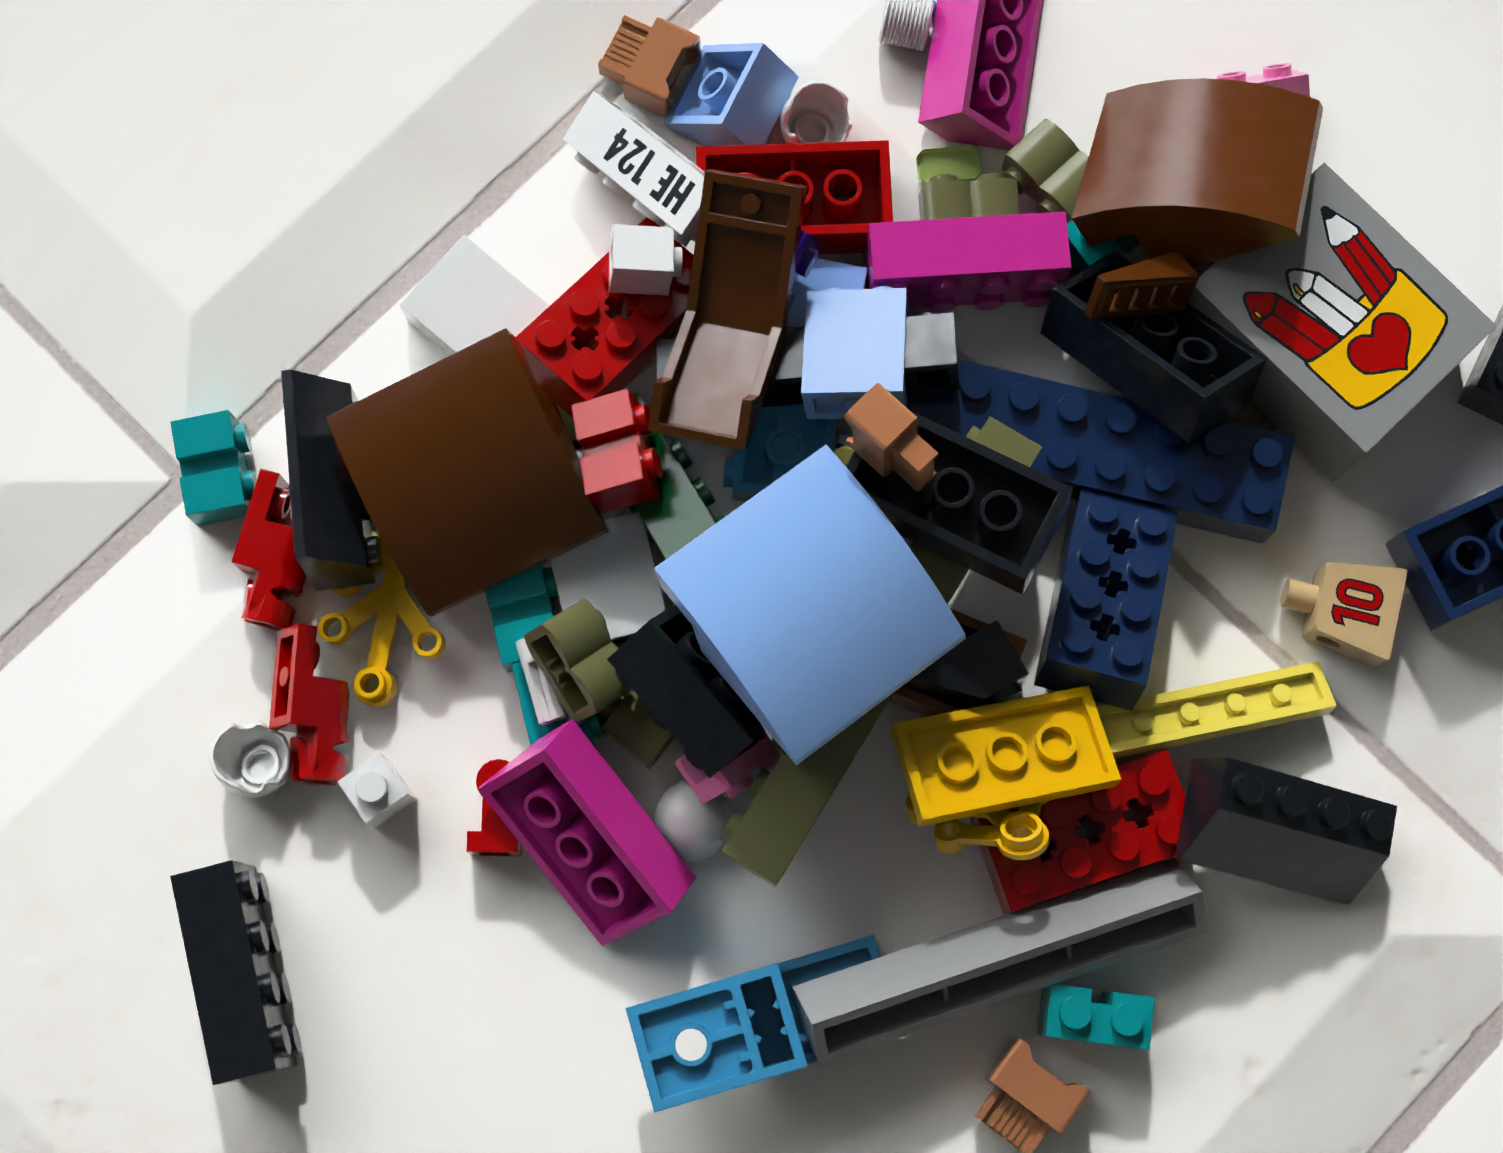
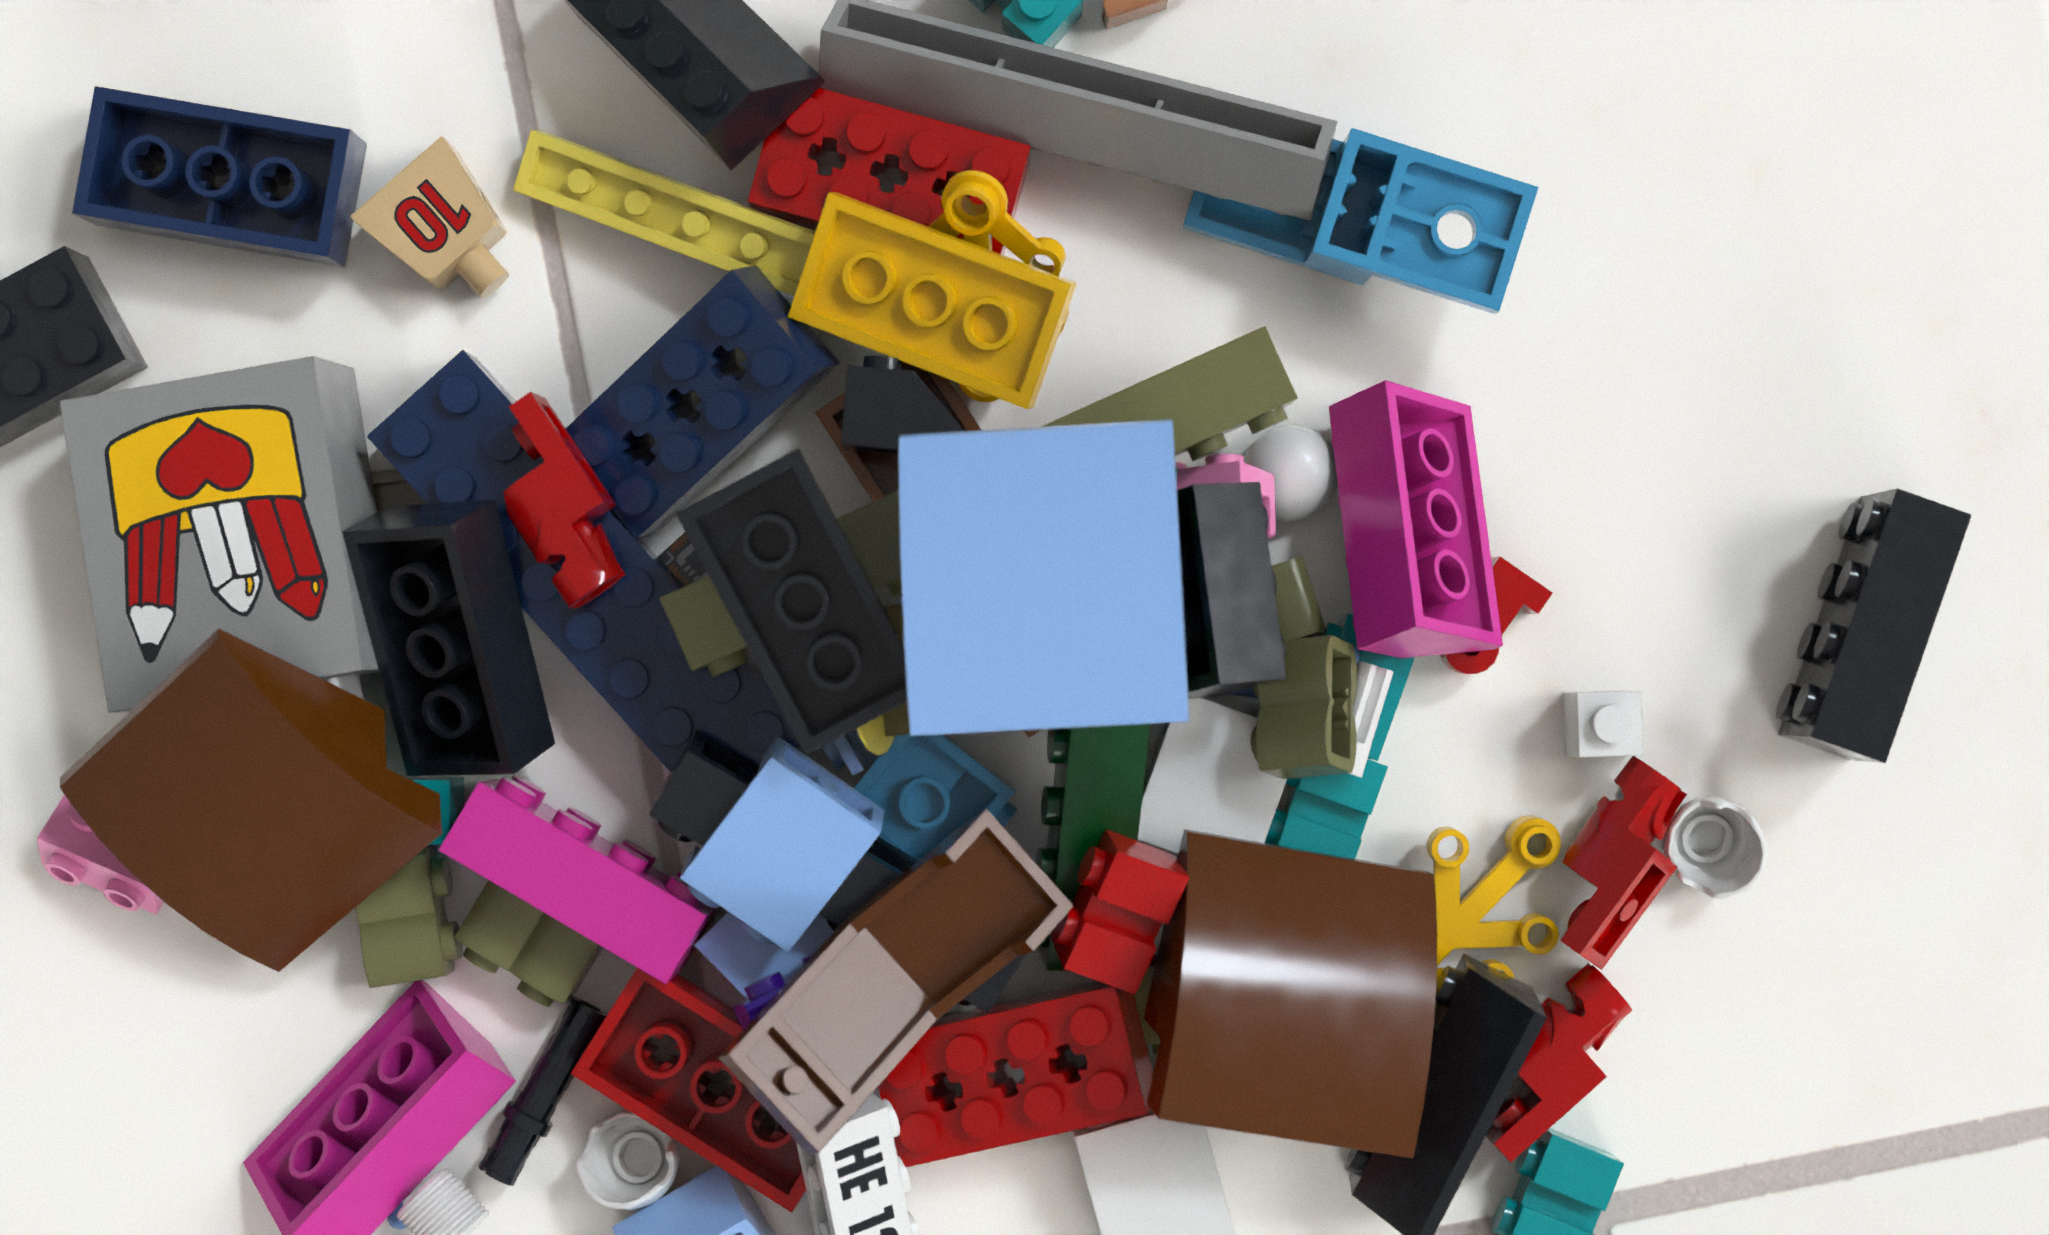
camera: 145 degrees left, 10 degrees up
white brick [609,224,682,296] -> none
nougat piece [844,382,938,492] -> none
yellowish green piece [916,145,982,183] -> none
reddish brown slope [1085,251,1198,319] -> none
none -> black pin [478,996,608,1186]
none -> red plate [503,392,625,609]

